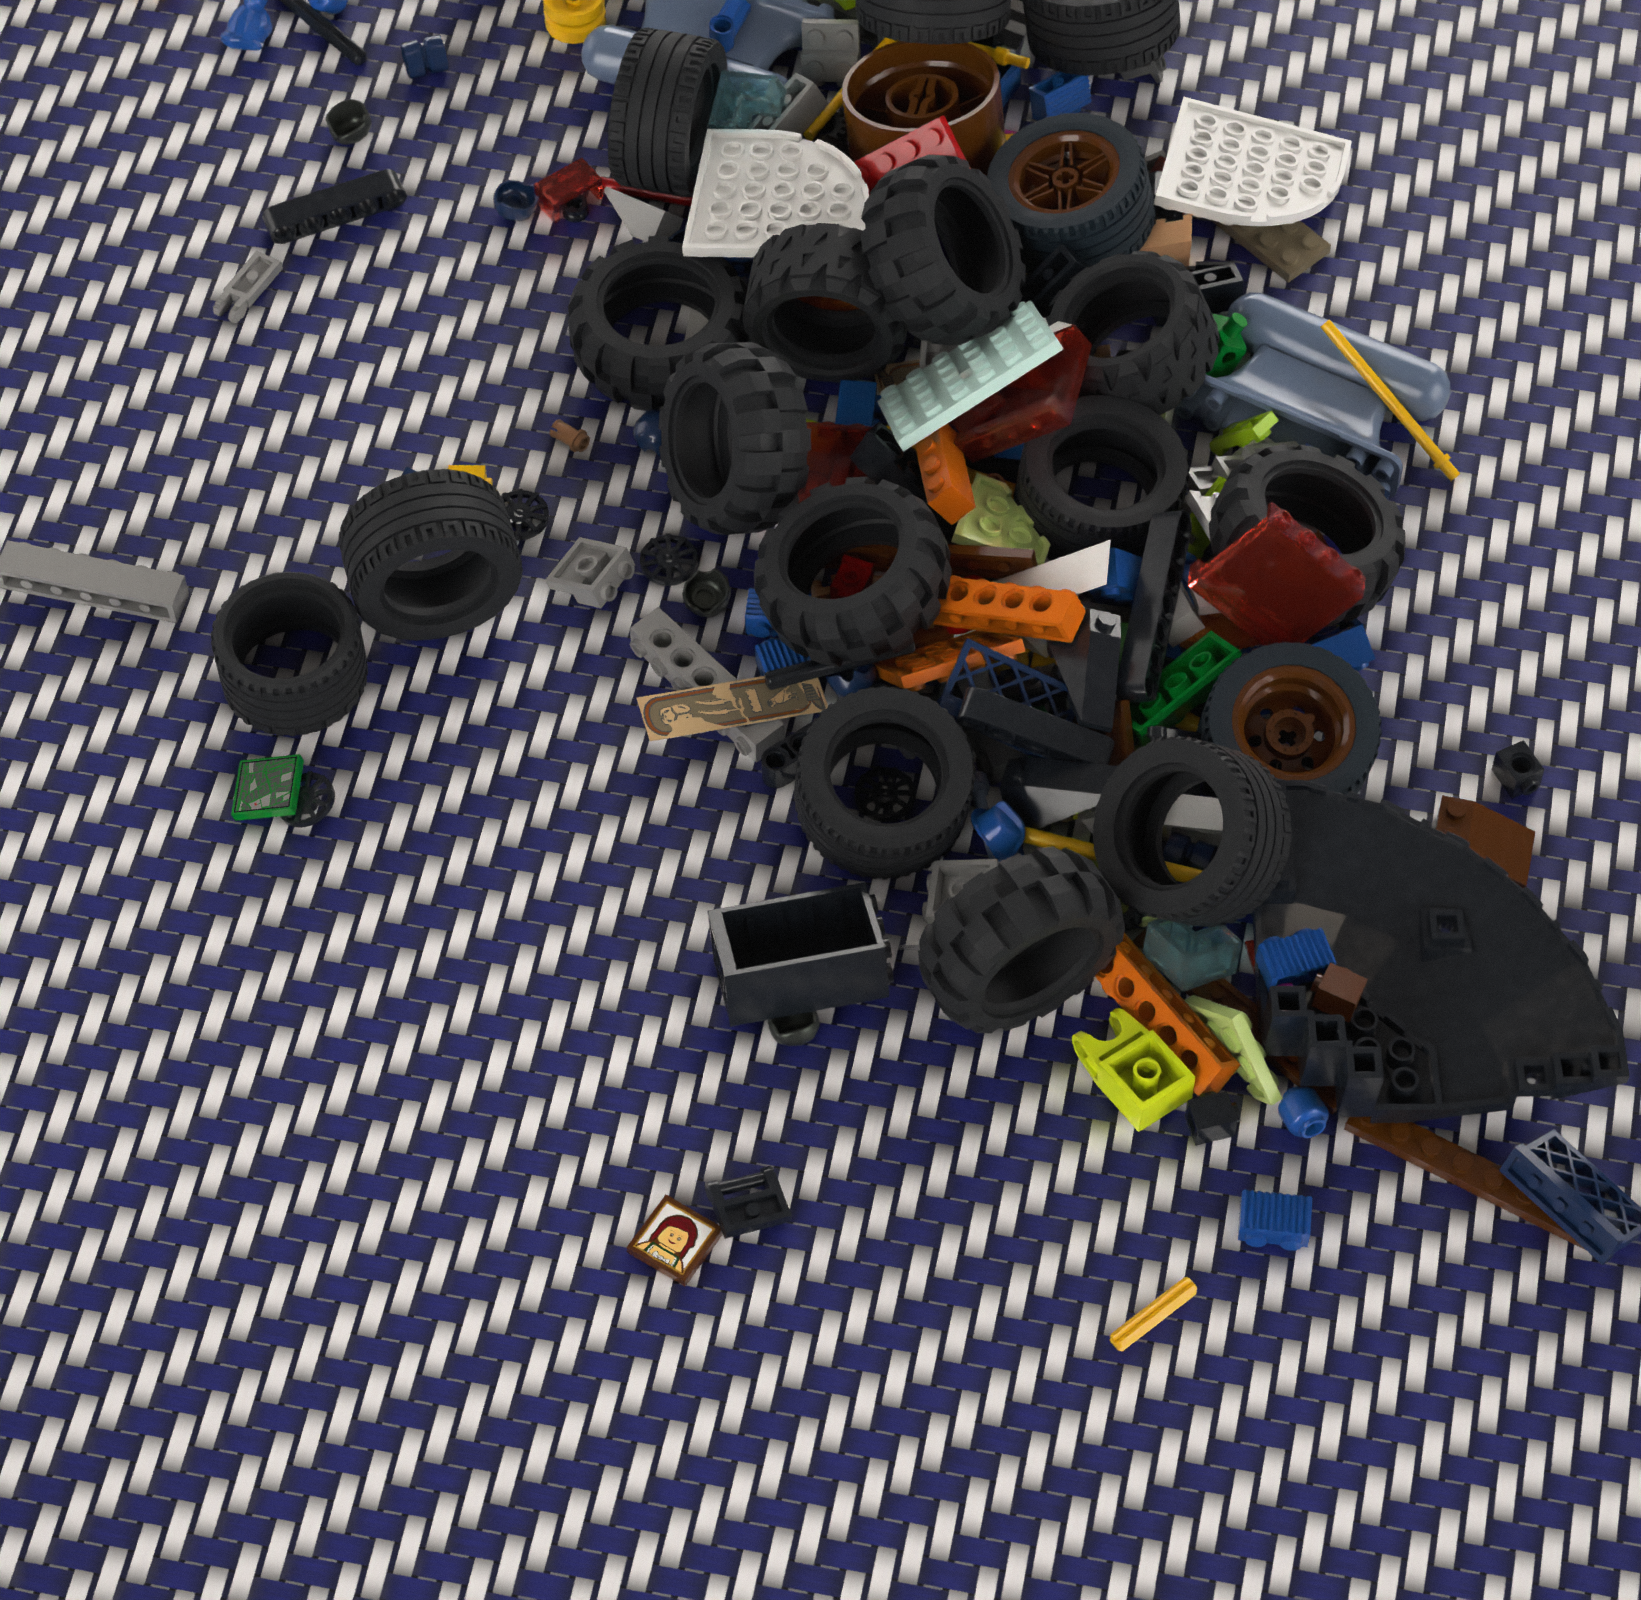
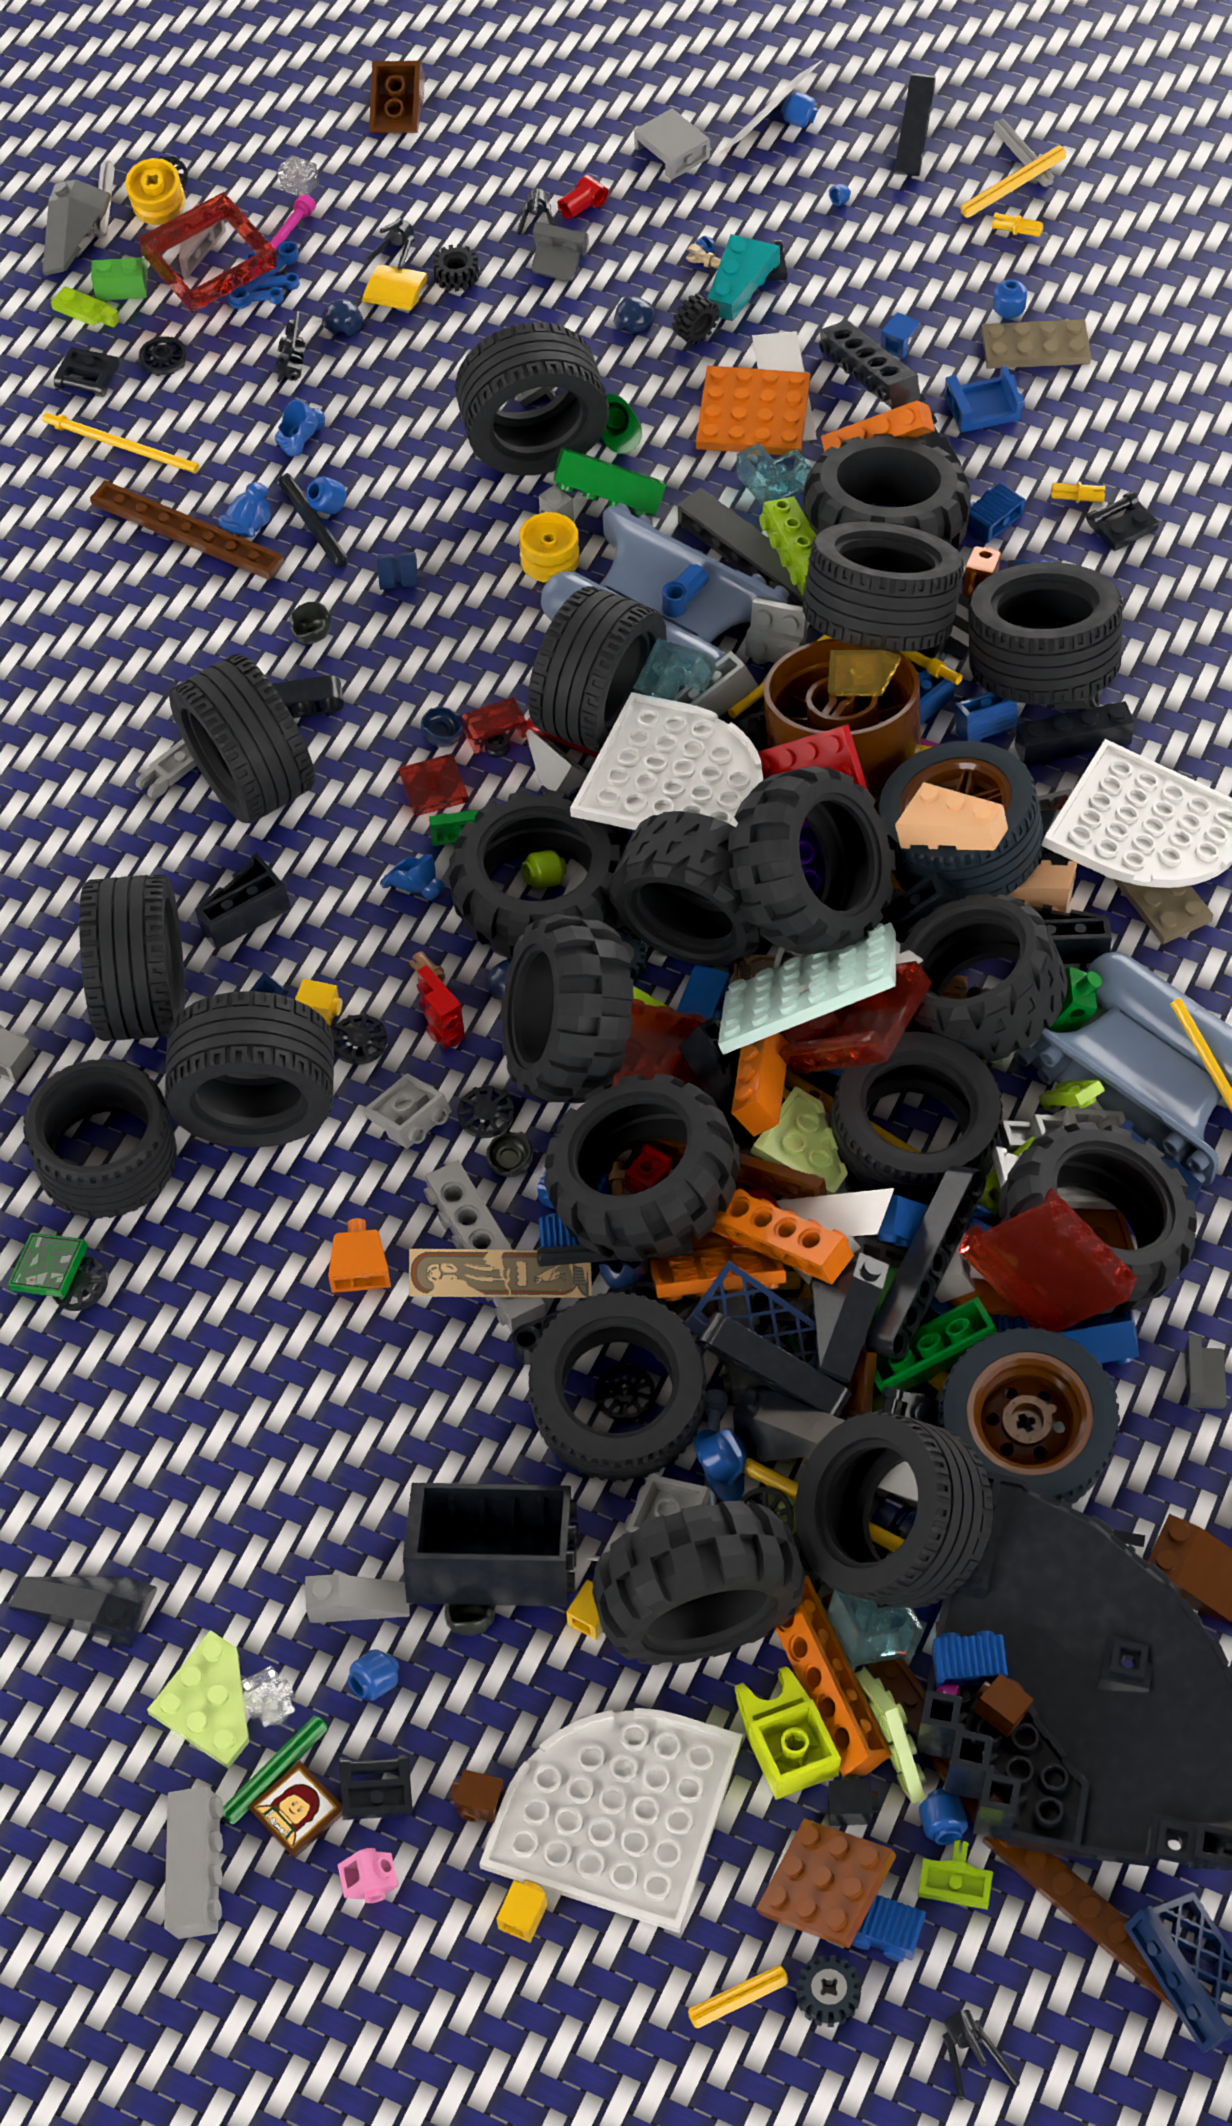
camera: 15 degrees right, 0 degrees up
none -> black wedge [9,1577,157,1648]
none -> black tyre [79,874,185,1041]
none -> reddish brown plate [90,480,285,580]
none -> yellowish green plate [147,1630,250,1769]
none -> light grey brick [164,1786,224,1939]
none -> black tyre [169,654,315,824]
none -> black wedge [195,852,292,950]
none -> green axle [223,1715,328,1824]
none -> clear brick [241,1666,295,1727]
none -> light grey slope [305,1574,410,1623]
none -> orange torso [328,1218,391,1293]
none -> bright pink brick [338,1848,398,1903]
none -> blue head [348,1649,399,1701]
none -> blue hair [380,854,444,901]
none -> clear red plate [398,753,469,817]
none -> red plate [416,965,465,1049]
none -> green bracket [429,810,479,846]
none -> reddish brown brick [450,1769,505,1823]
none -> white plate [479,1708,743,1933]
none -> yellow brick [496,1880,548,1943]
none -> lime head [521,850,567,890]
none -> yellow brick [566,1579,603,1640]
none -> dark orange plate [756,1819,896,1948]
none -> black wheel [796,1955,862,2027]
none -> clear yellow slope [828,650,902,696]
none -> light nougat wedge [895,782,1008,850]
none -> lime plate [917,1840,993,1910]
none -> black plant [942,2010,1020,2100]
none -> black brick [1015,701,1135,767]
none -> dark grey panel [1184,1335,1227,1409]

